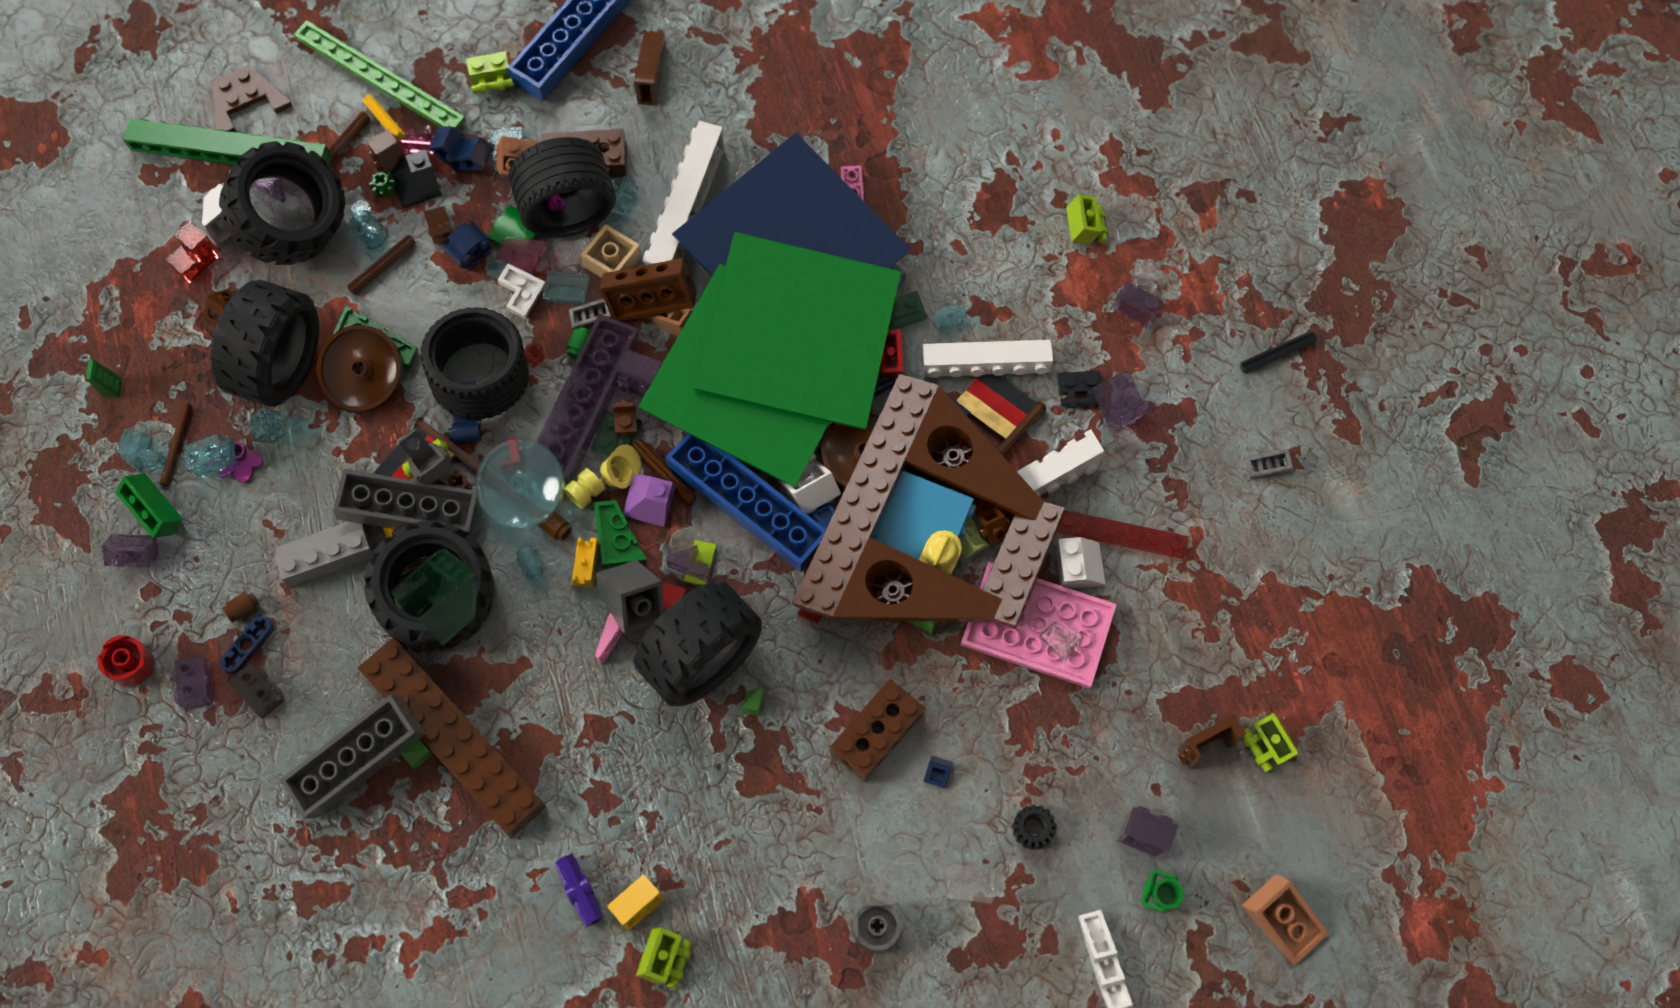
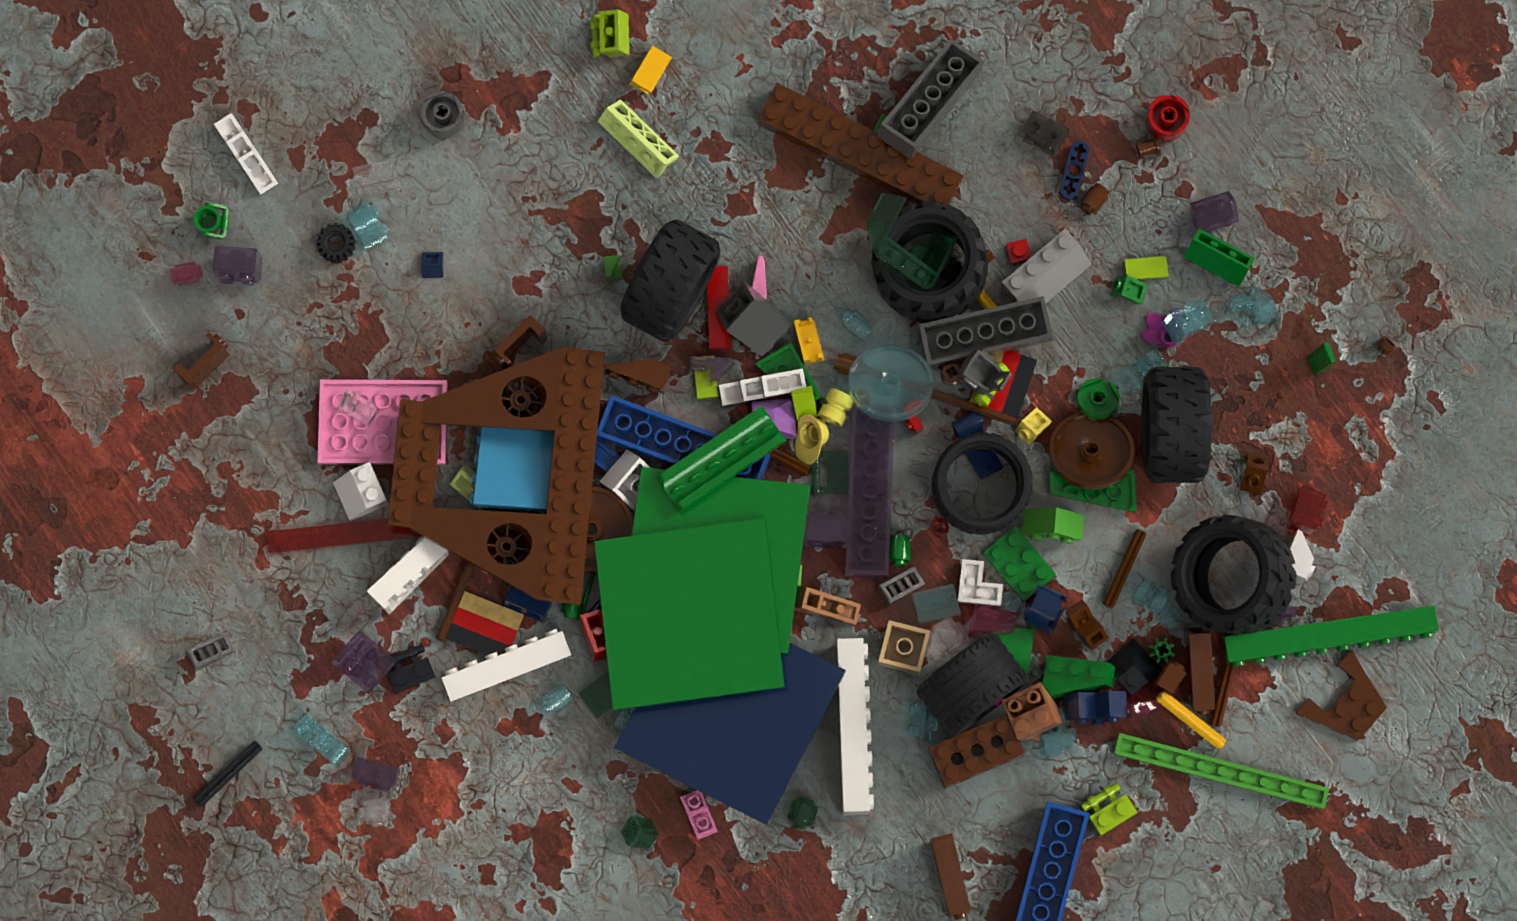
camera: 165 degrees right, 10 degrees up
reddish brown bar [159,403,192,486] -> none
clear purple brick [172,655,213,710] -> none
dark purple piece [554,854,604,928] -> none
reddish brown brick [599,258,697,322] -> none
reddish brown bracket [613,400,637,436] -> none
reddish brown brick [830,679,925,782] -> none
light yellow piece [919,530,962,575] -> none
reddish brown brick [977,506,1011,546] -> none
lime brick [1066,194,1109,245] -> none
nougat slope [1242,874,1329,965] -> none
lime brick [1243,713,1300,772] -> none
none -> clear pink brick [170,261,203,286]
none -> clear light blue beam [291,712,352,768]
none -> clear light blue brick [347,202,391,253]
none -> reddish brown panel [494,315,548,370]
none -> yellowish green fence [598,99,679,178]
none -> reddish brown slope [603,359,673,394]
none -> clear green panel [621,816,659,849]
none -> green plate [656,407,786,513]
none -> white slope [718,369,806,406]
none -> clear green head [787,797,818,830]
none -> lime tile [791,386,818,424]
none -> green plate [983,526,1057,603]
none -> red plate [1006,239,1031,265]
none -> light yellow bracket [1015,407,1052,445]
none -> bright green brick [1022,507,1084,544]
none -> green wedge [1042,655,1115,699]
none -> green plate [1077,378,1120,421]
none -> green bracket [1111,275,1148,305]
none -> lime tile [1124,256,1169,280]
none -> reddish brown bush [1136,136,1161,159]
none -> reddish brown slope [1184,627,1215,714]
none -> reddish brown hinge [1377,336,1396,354]

